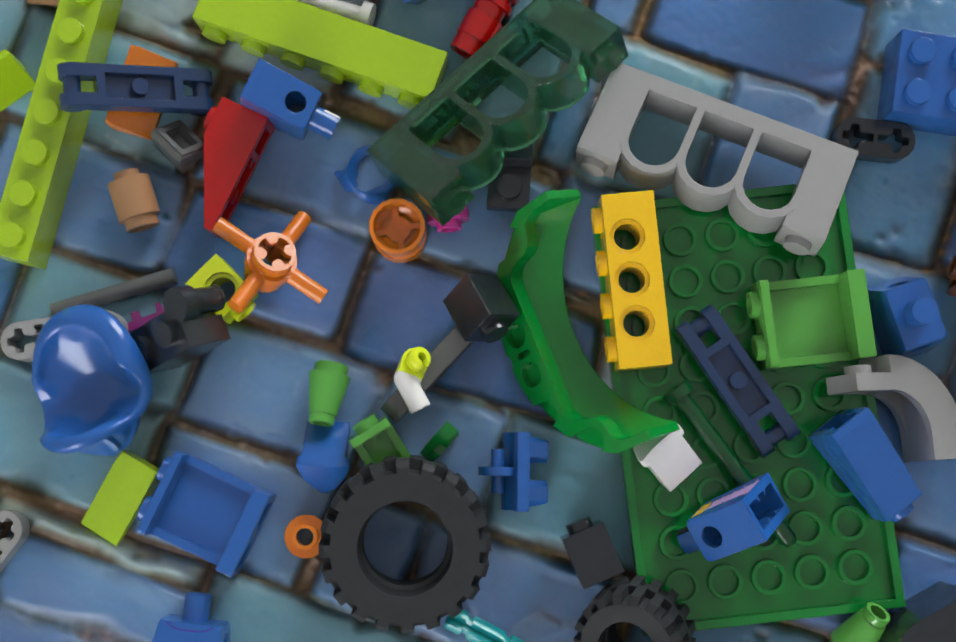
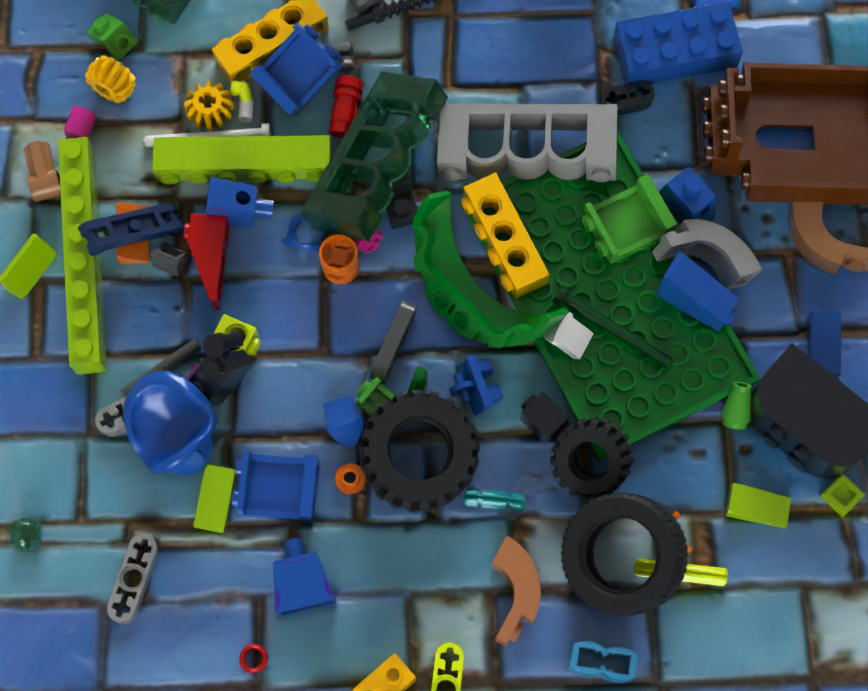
camera: 20 degrees left, 10 degrees down
medium nougat brick [107,168,161,233] -> none
orange bar [212,211,329,313] -> none
bright green cone [308,360,351,427] -> none
arm [394,346,431,414] -> none
black brick [443,273,520,343] -> none
dark blue plate [674,304,800,459] -> none
blue torso [677,472,790,562] -> none

